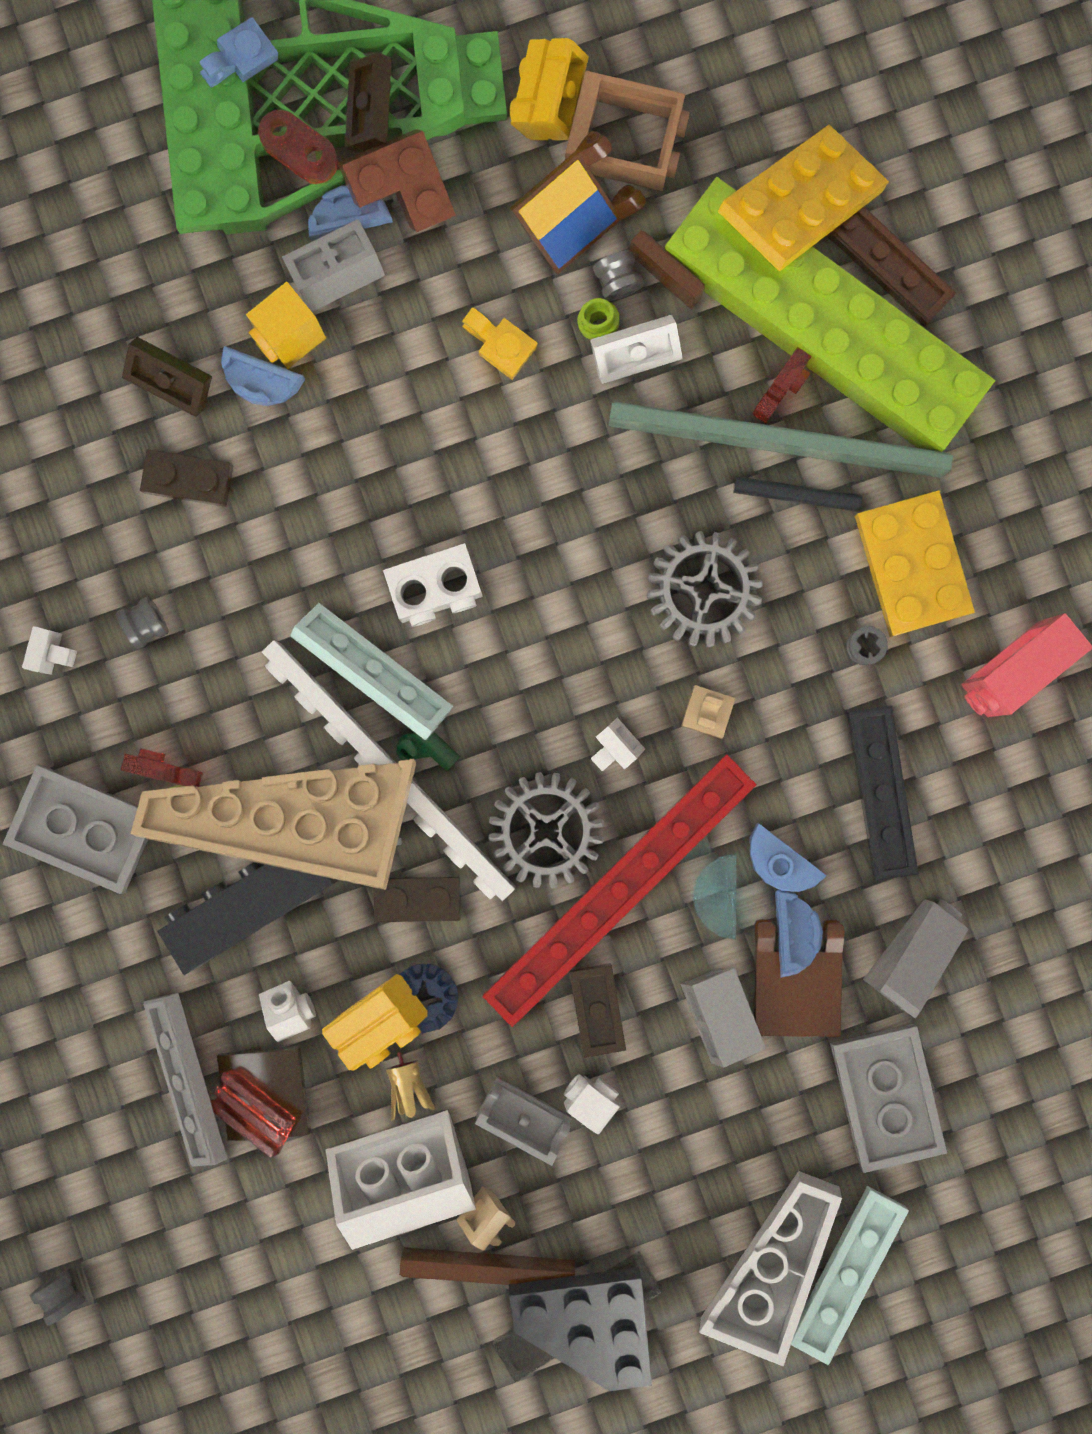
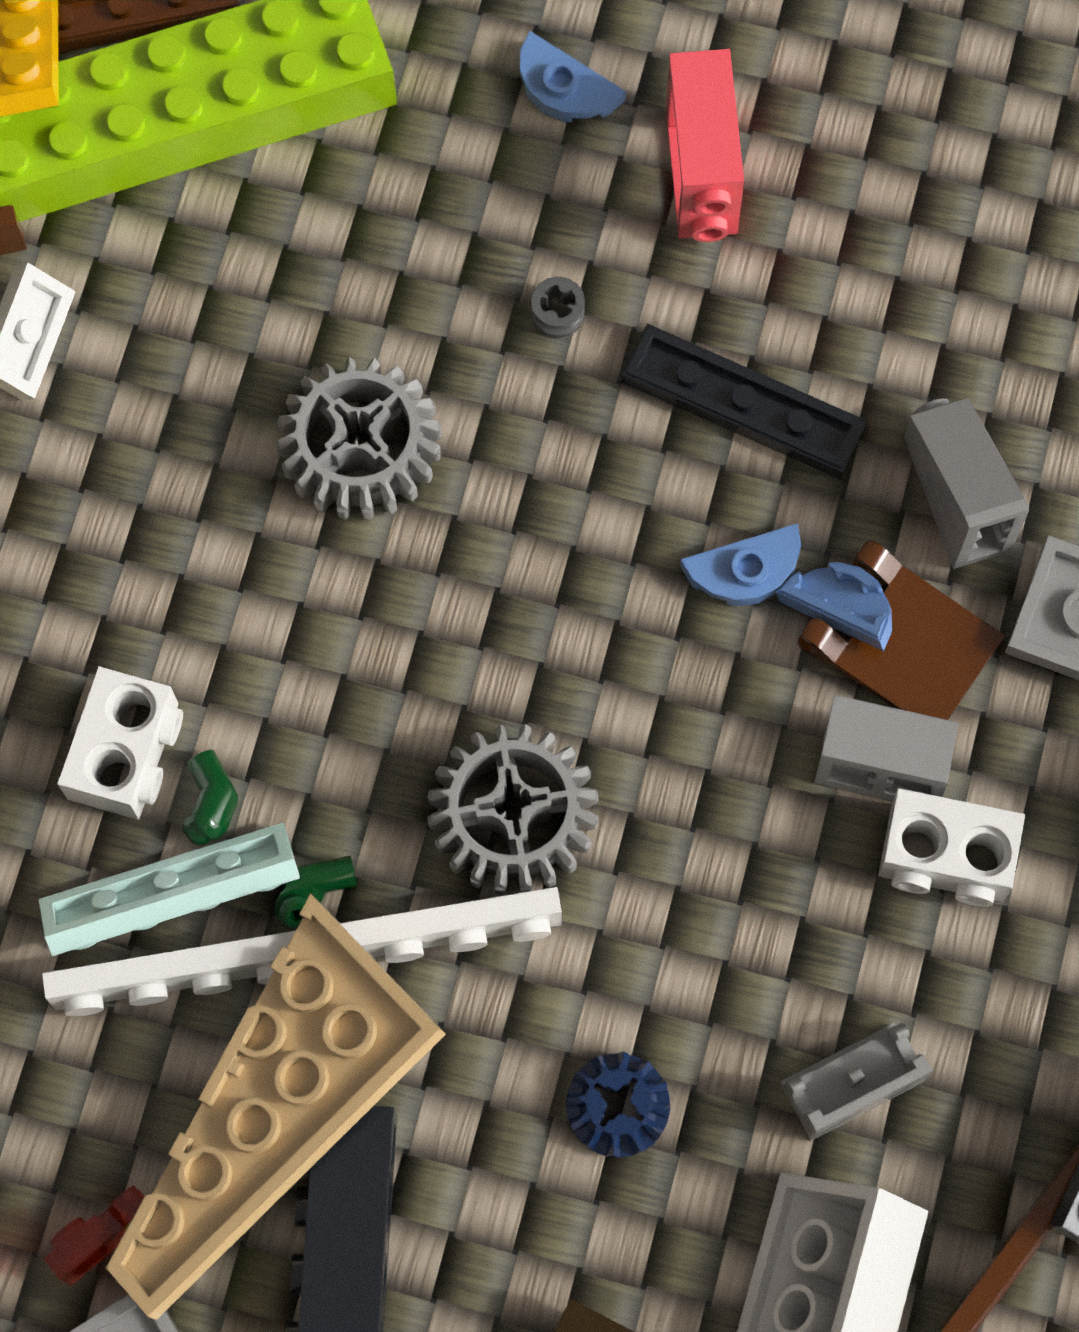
camera: 55 degrees left, 15 degrees down
white plate [259,981,316,1042] -> none
yellow brick [322,974,428,1071] -> none
dark brown plate [373,877,460,922] -> none
pearl gold piece [386,1052,435,1121] -> none
tan tile [456,1186,515,1251] -> none
red plate [482,754,757,1027] -> none
white plate [564,1074,620,1134] -> none
dark brown plate [569,963,626,1058] -> none
white tile [591,717,645,771] -> none
sand green tile [608,401,953,478] -> none
tan tile [681,685,735,739] -> none
clear light blue plate [692,853,736,940] -> none
black bar [733,476,862,512] -> none
clear red plate [752,347,812,424] -> none
yellow plate [855,490,975,637] -> none
none -> dark green arm [182,749,238,845]
none -> medium blue plate [520,31,626,122]
none -> white brick [878,788,1025,907]

